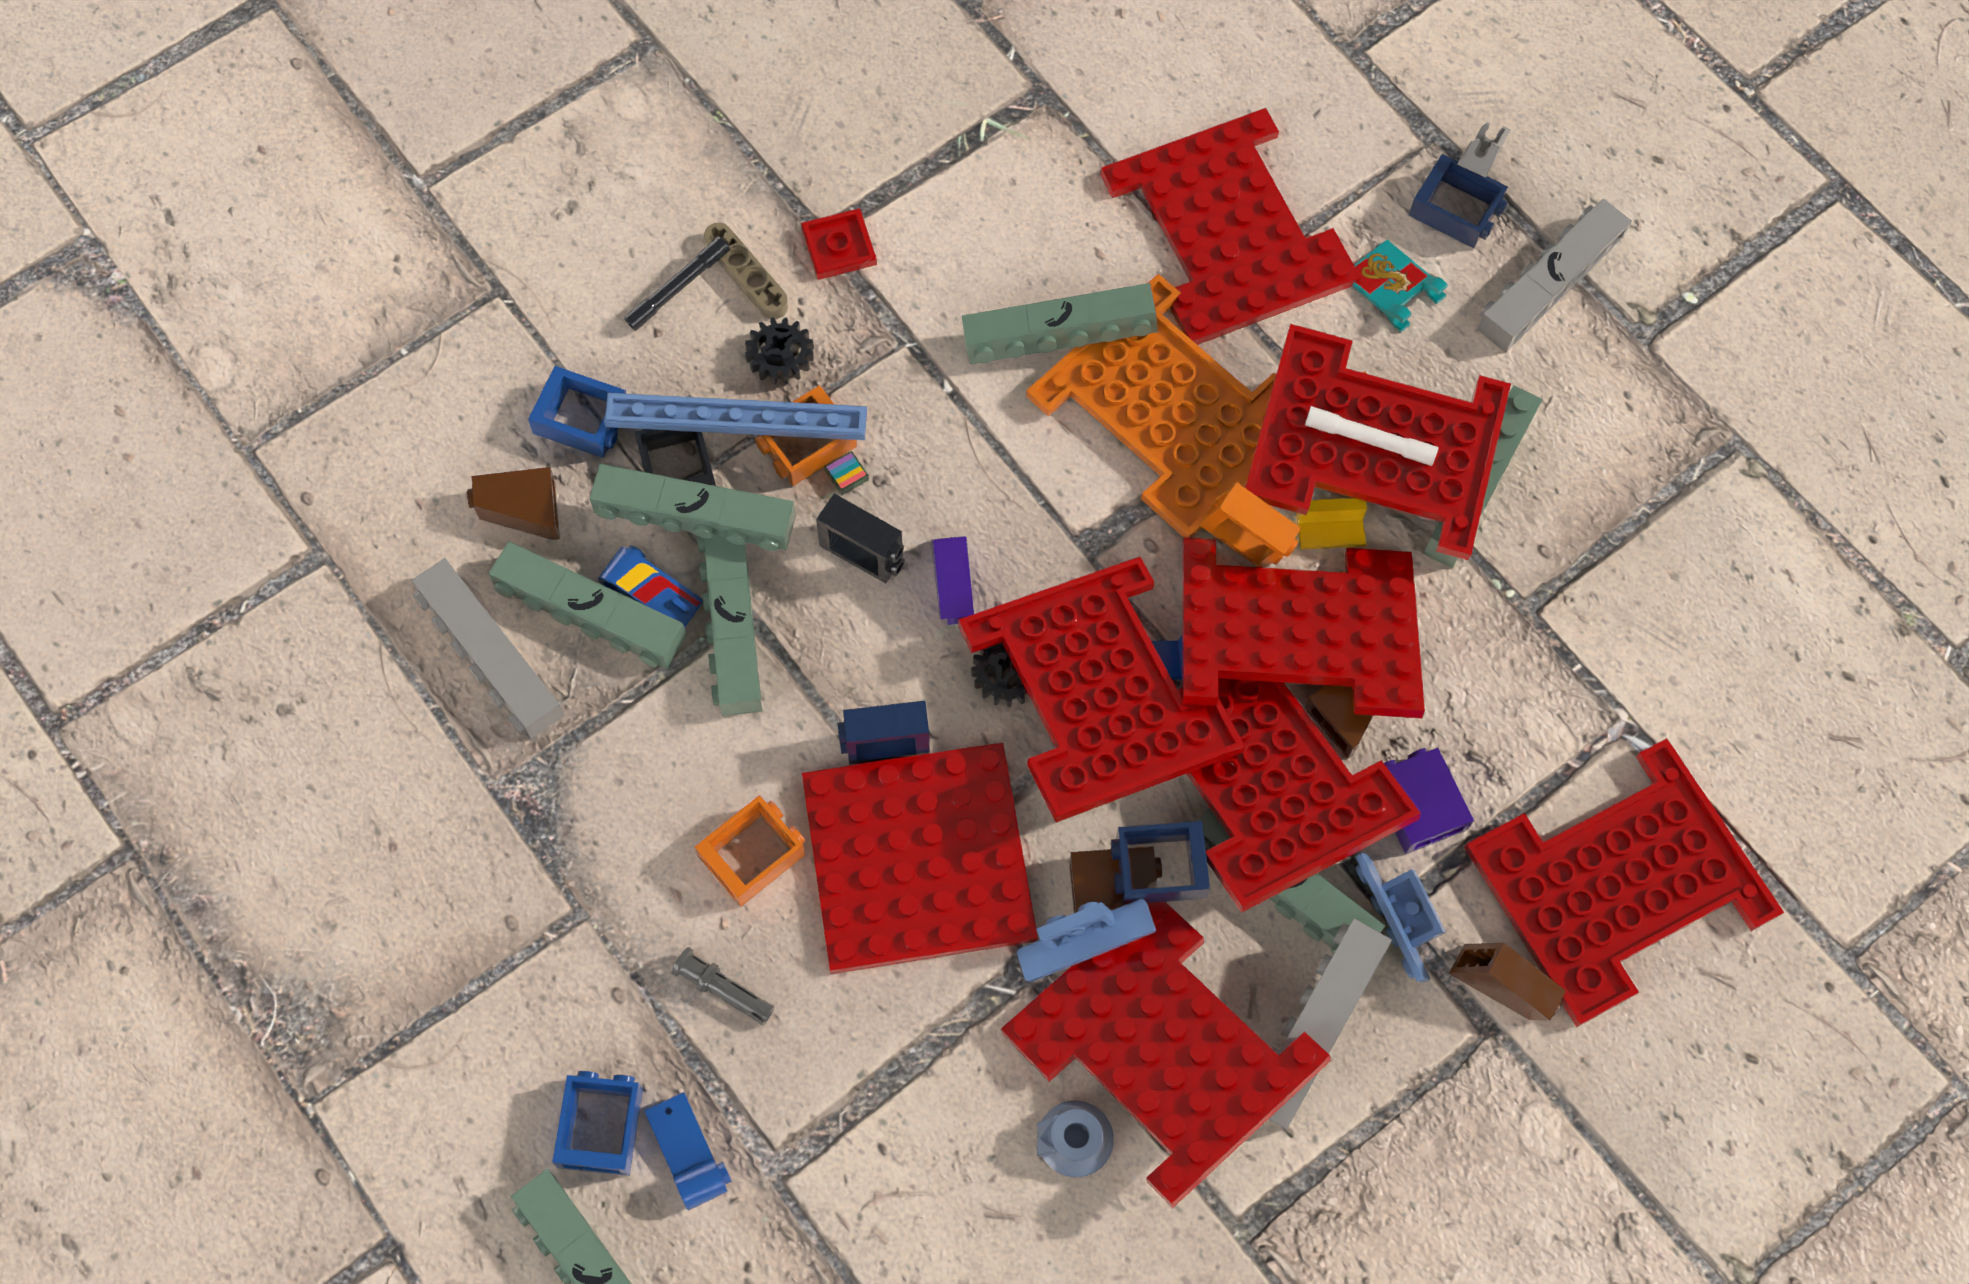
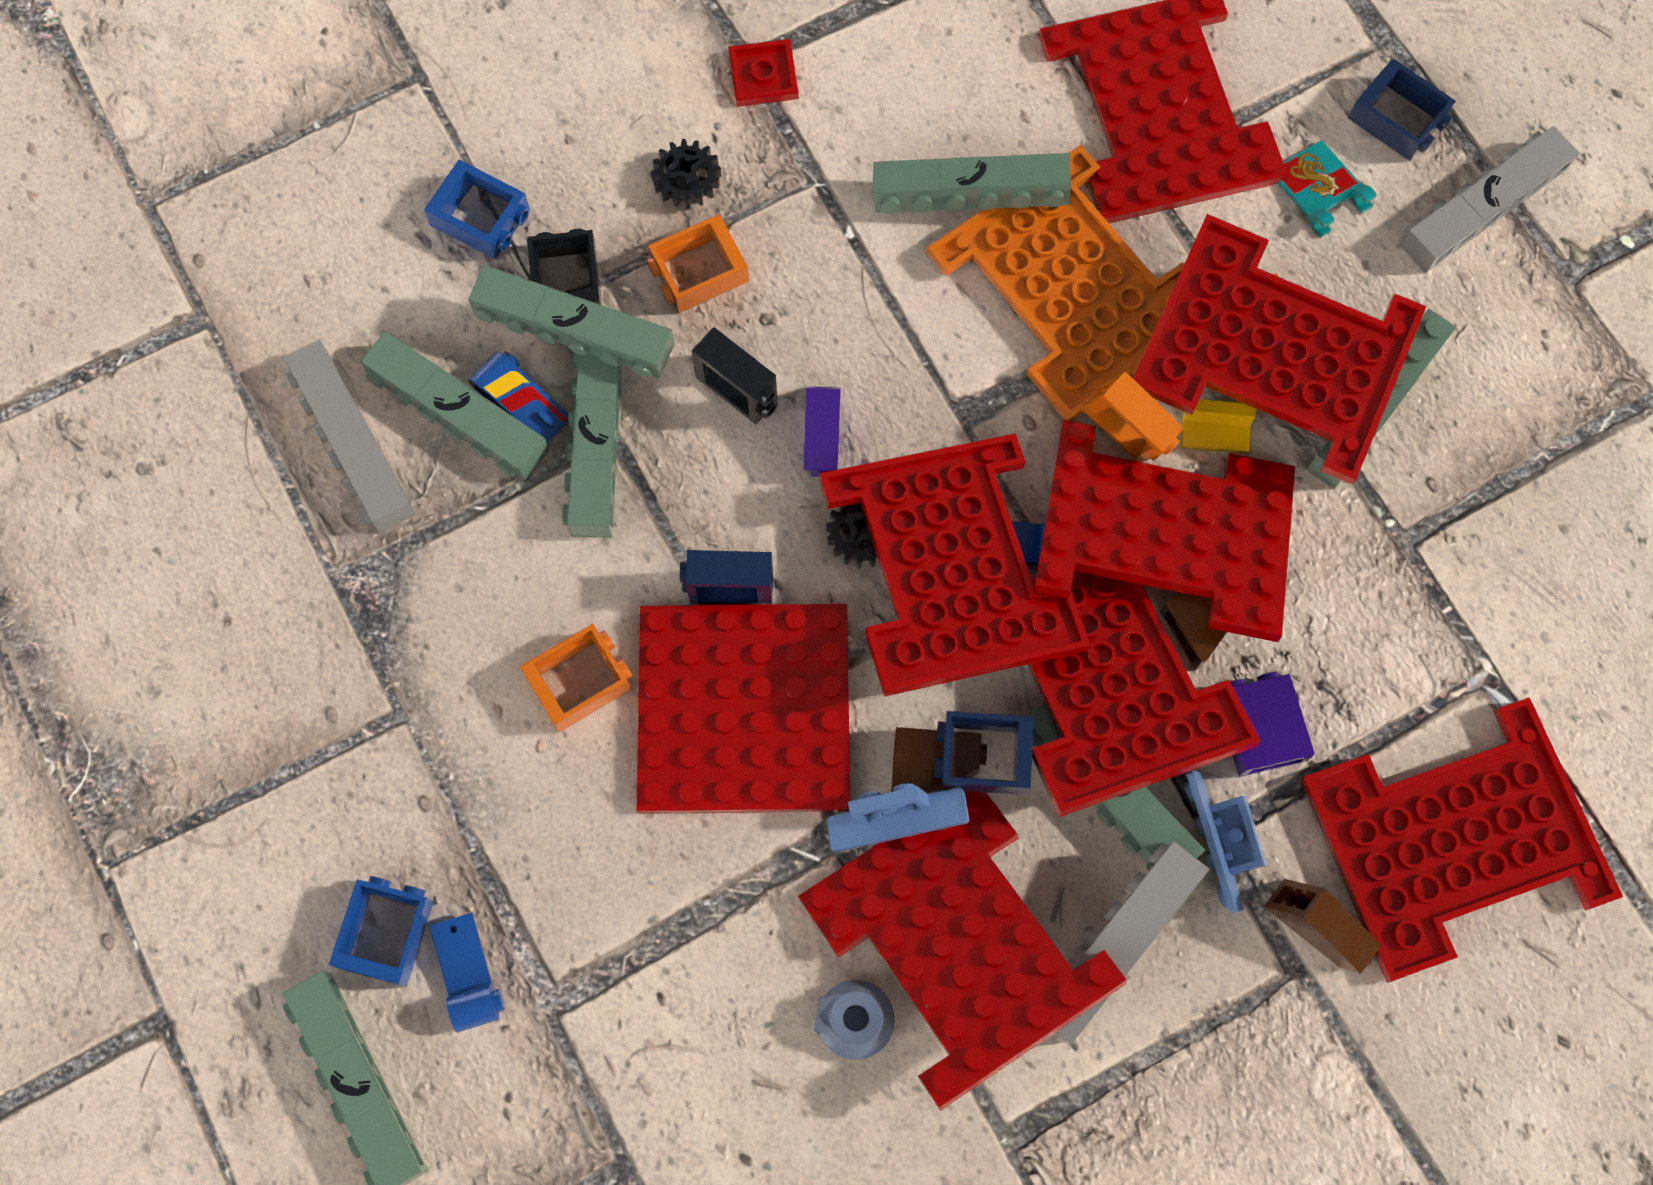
camera: 10 degrees right, 5 degrees up
reddish brown slope [467,467,560,540] -> none
medium blue tile [604,393,867,440] -> none
black piece [623,236,731,331] -> none
dark grey pin [671,947,775,1026] -> none
dark tan beam [704,223,788,319] -> none
tile [824,451,869,496] -> none
white piece [1305,406,1438,466] -> none
light grey hinge [1457,122,1511,178] -> none

